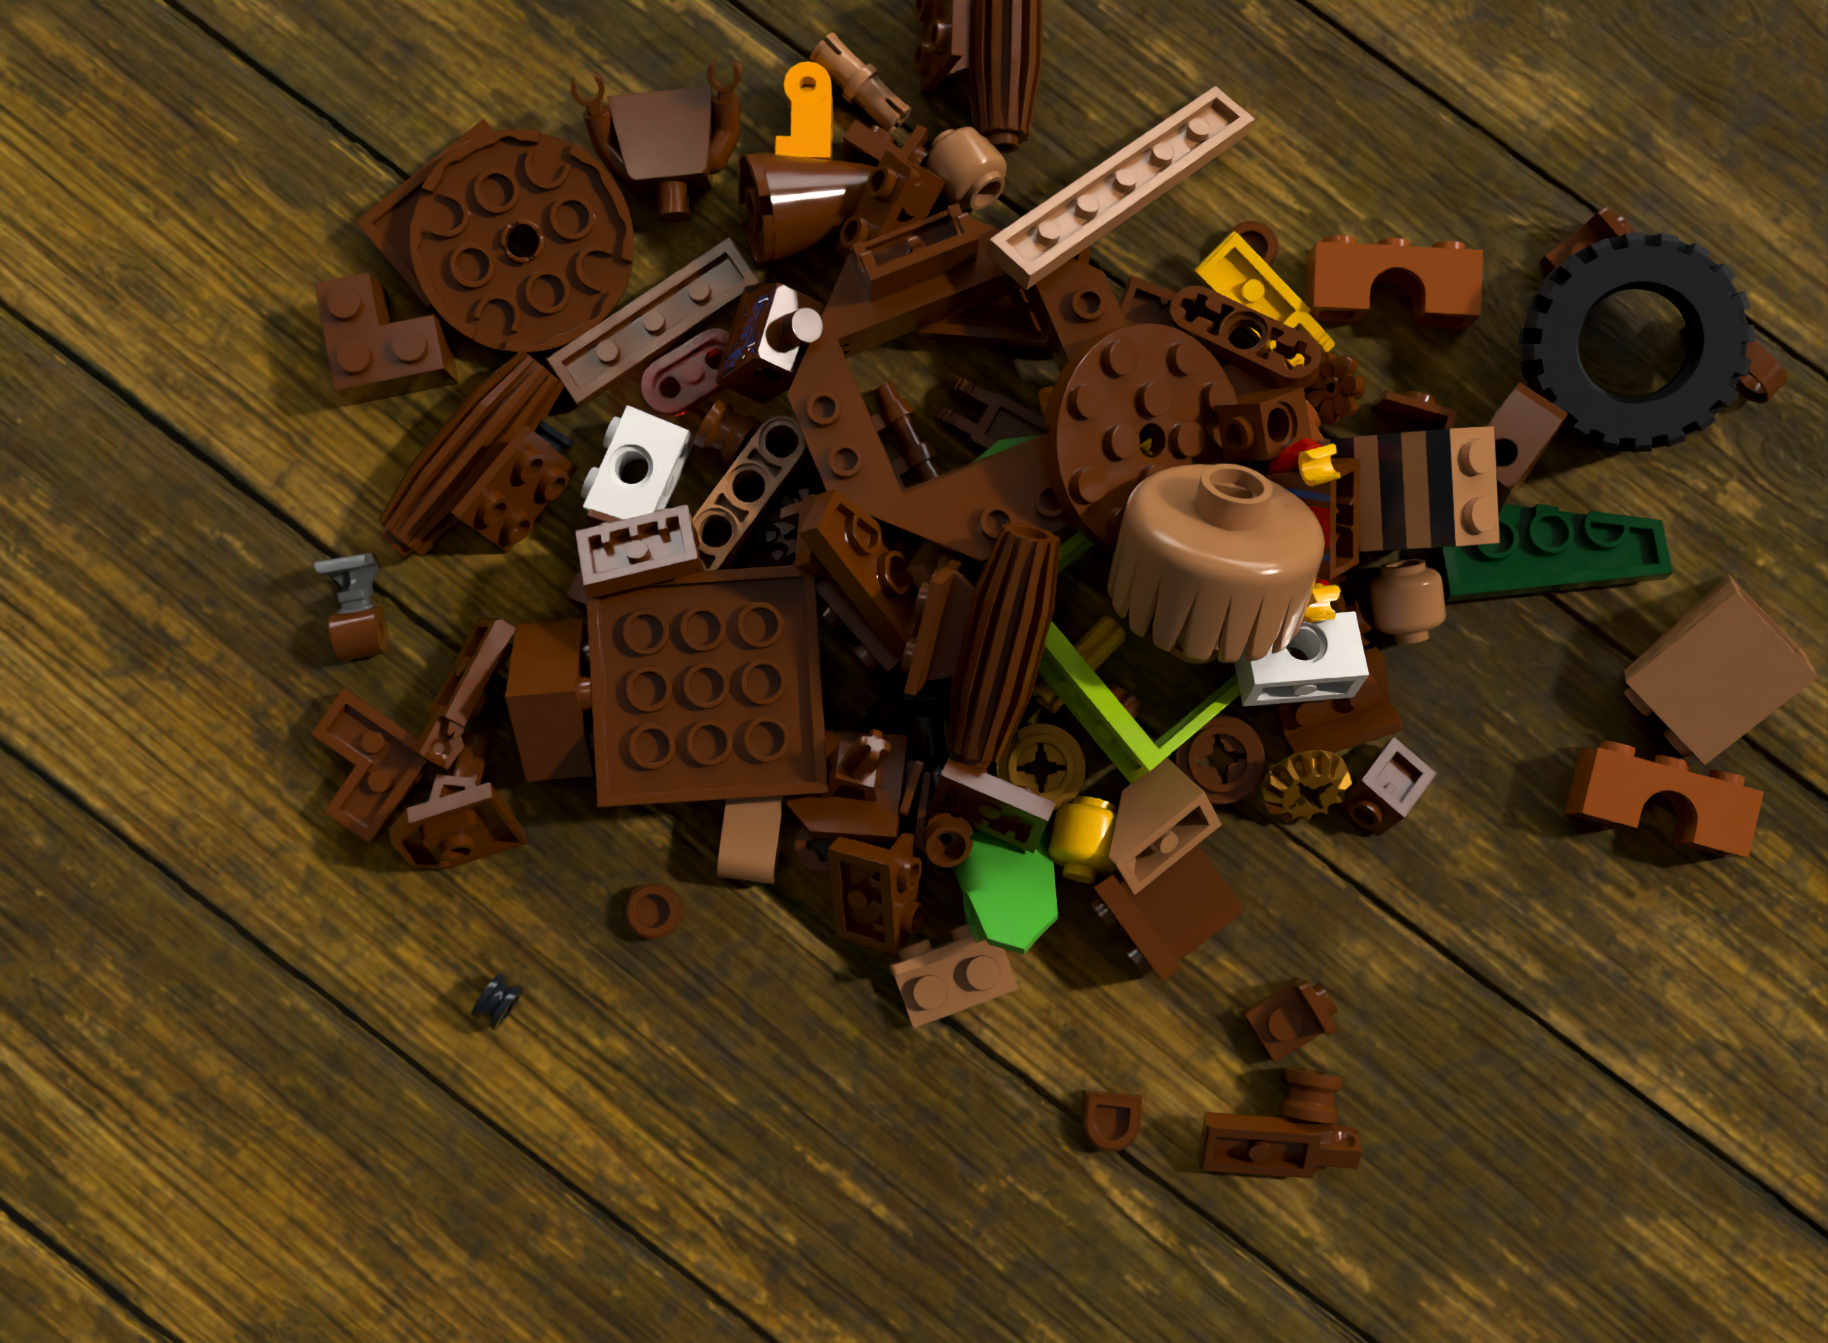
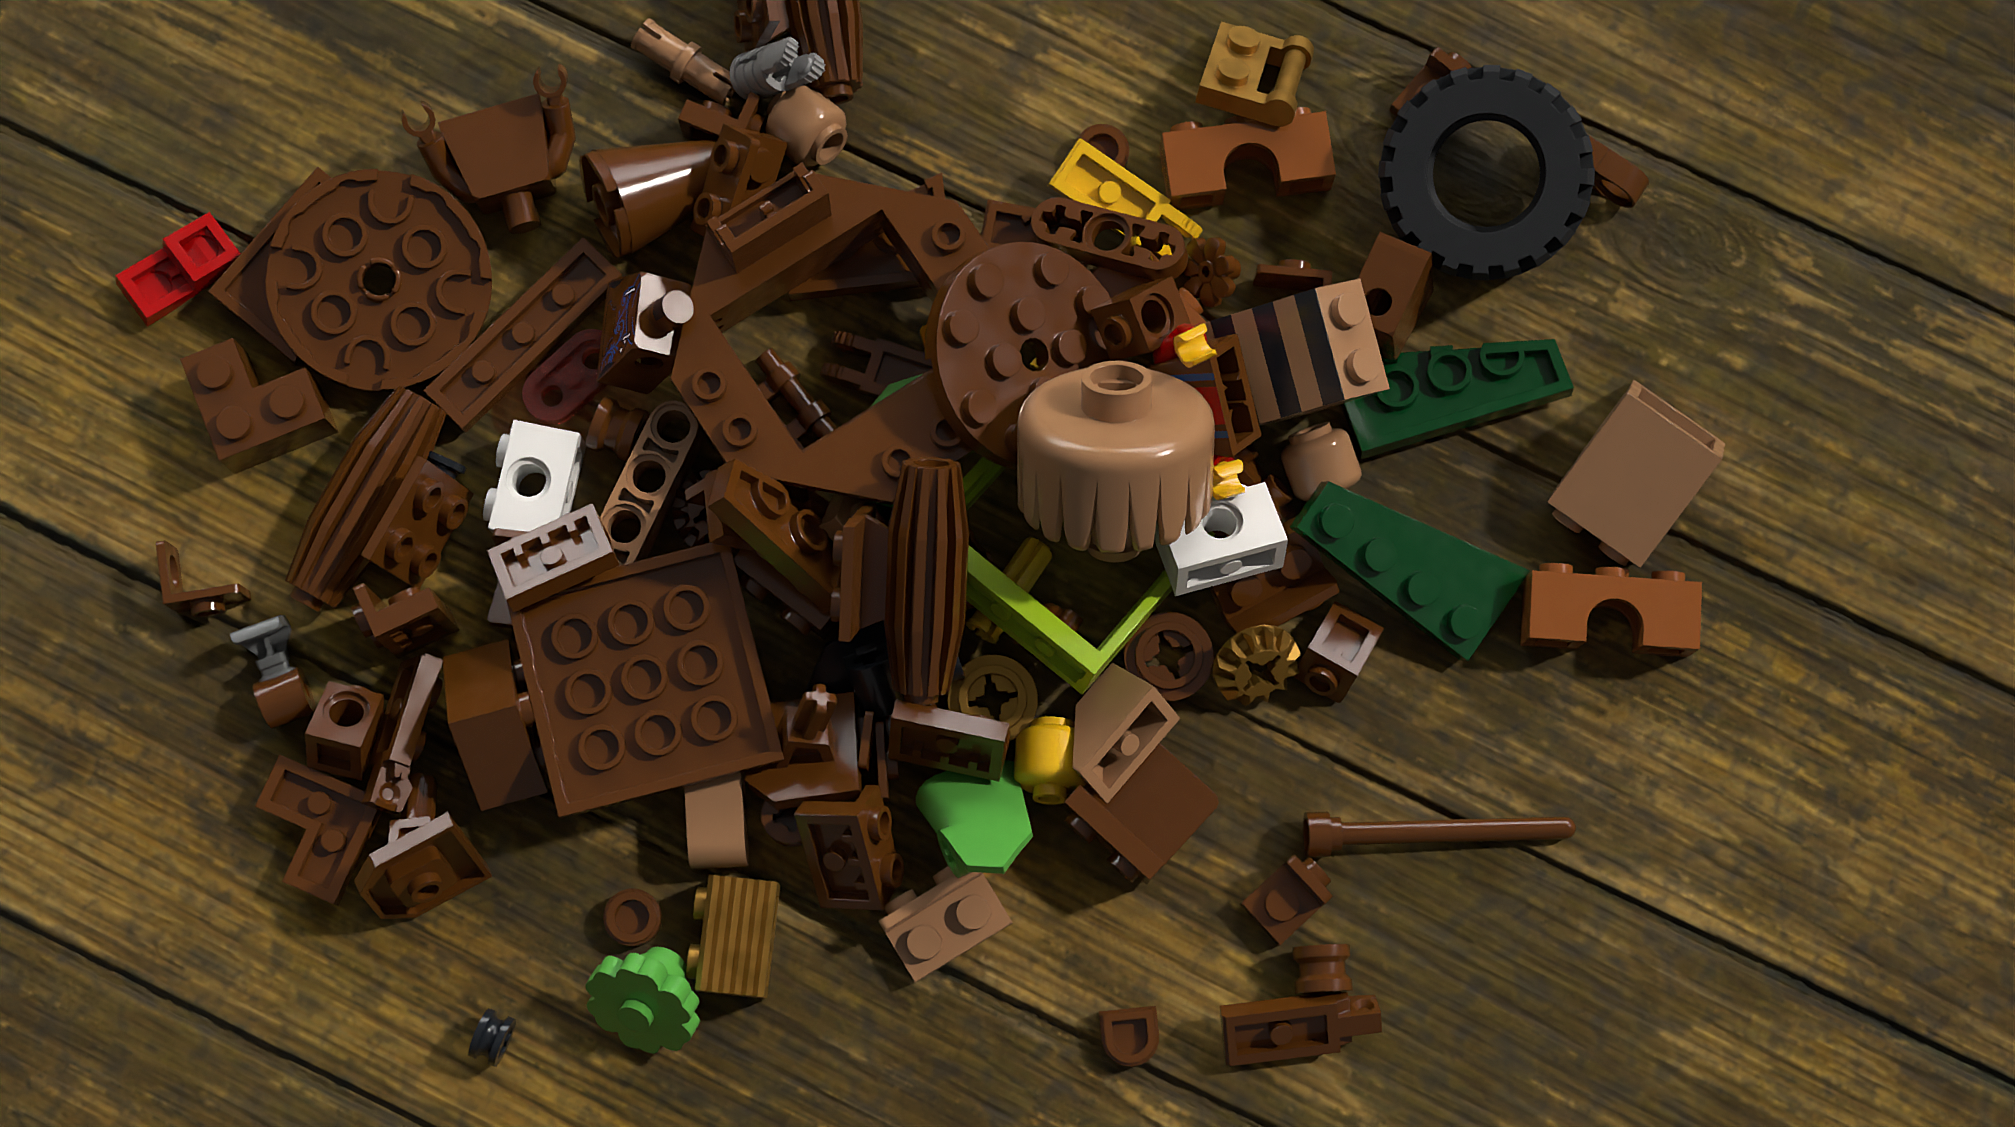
camera: 15 degrees left, 5 degrees down
light orange leg [775,61,833,160] -> none
reddish brown plate [917,812,973,867] -> none
plate [986,86,1255,290] -> none
none -> red slope [115,212,241,327]
none -> reddish brown bracket [156,540,251,617]
none -> reddish brown brick [305,681,384,781]
none -> reddish brown bracket [351,583,460,659]
none -> bright green plant [585,947,700,1054]
none -> pearl gold brick [686,875,780,999]
none -> light grey hinge [730,37,826,100]
none -> pearl gold plate [1195,21,1314,126]
none -> dark green wing [1290,481,1530,661]
none -> reddish brown piece [1303,811,1576,858]

